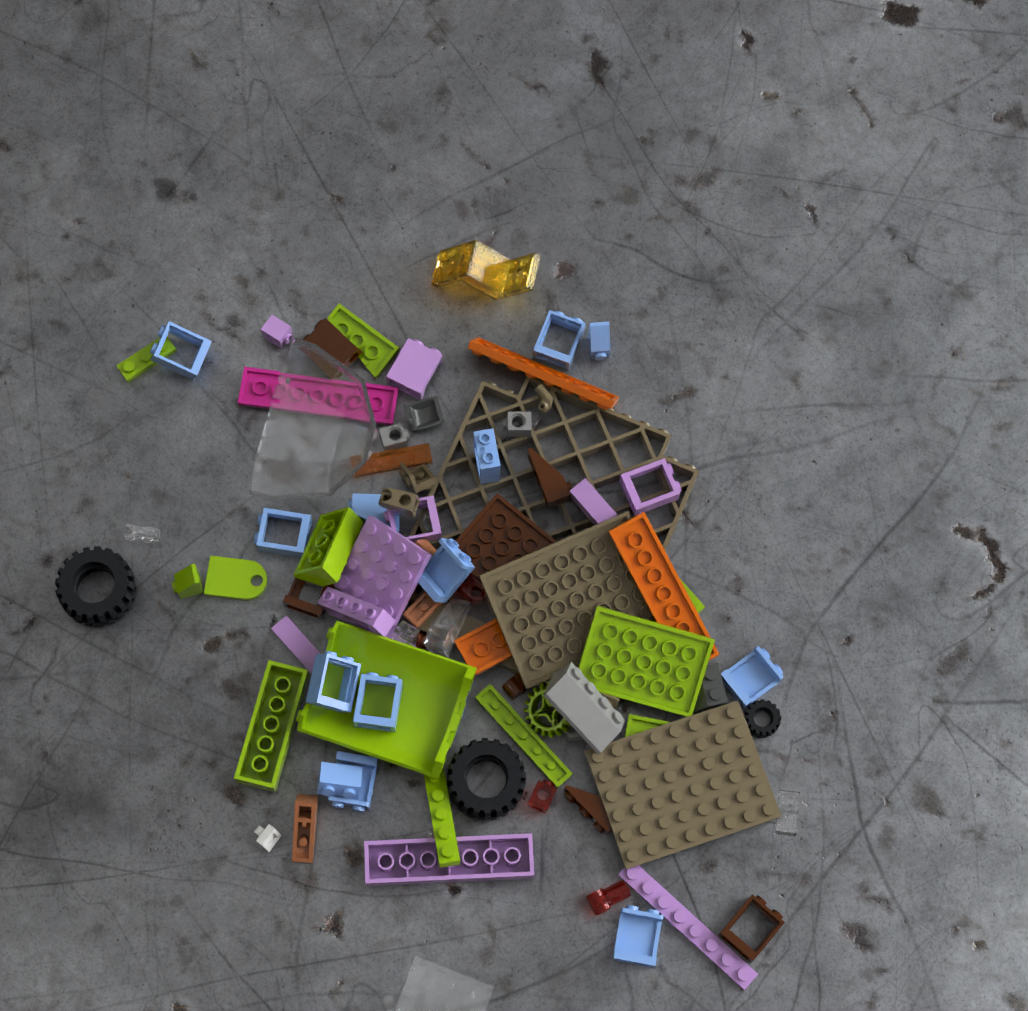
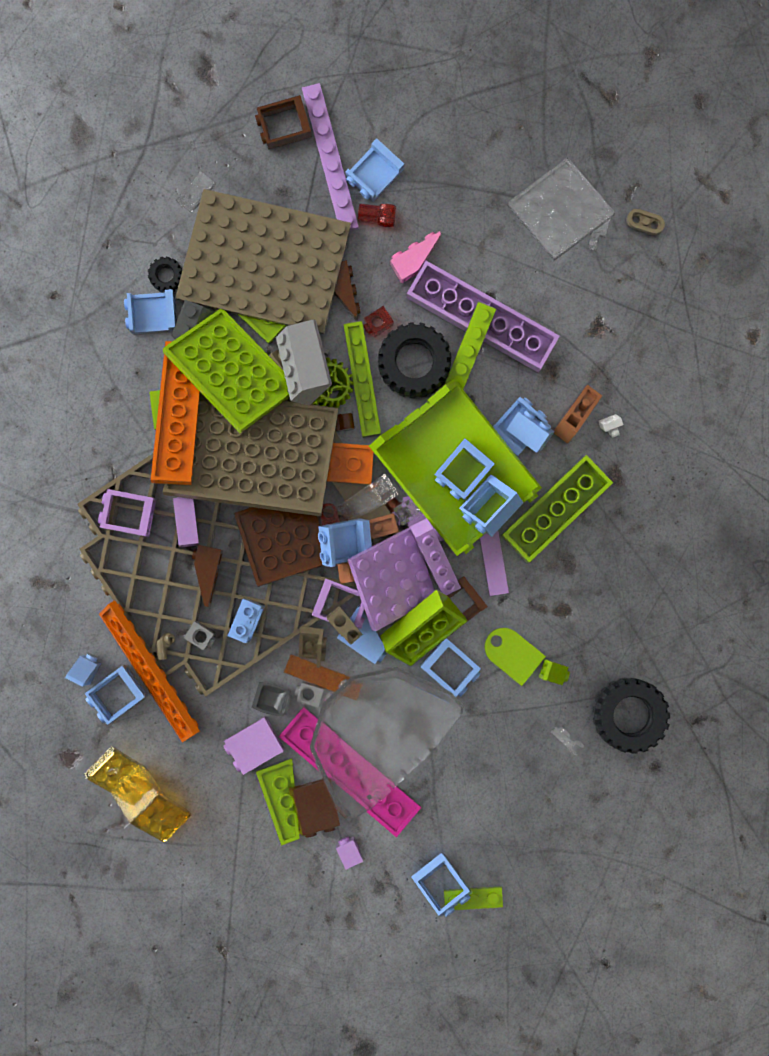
camera: 145 degrees left, 15 degrees up
none -> bright pink slope [390,231,441,283]

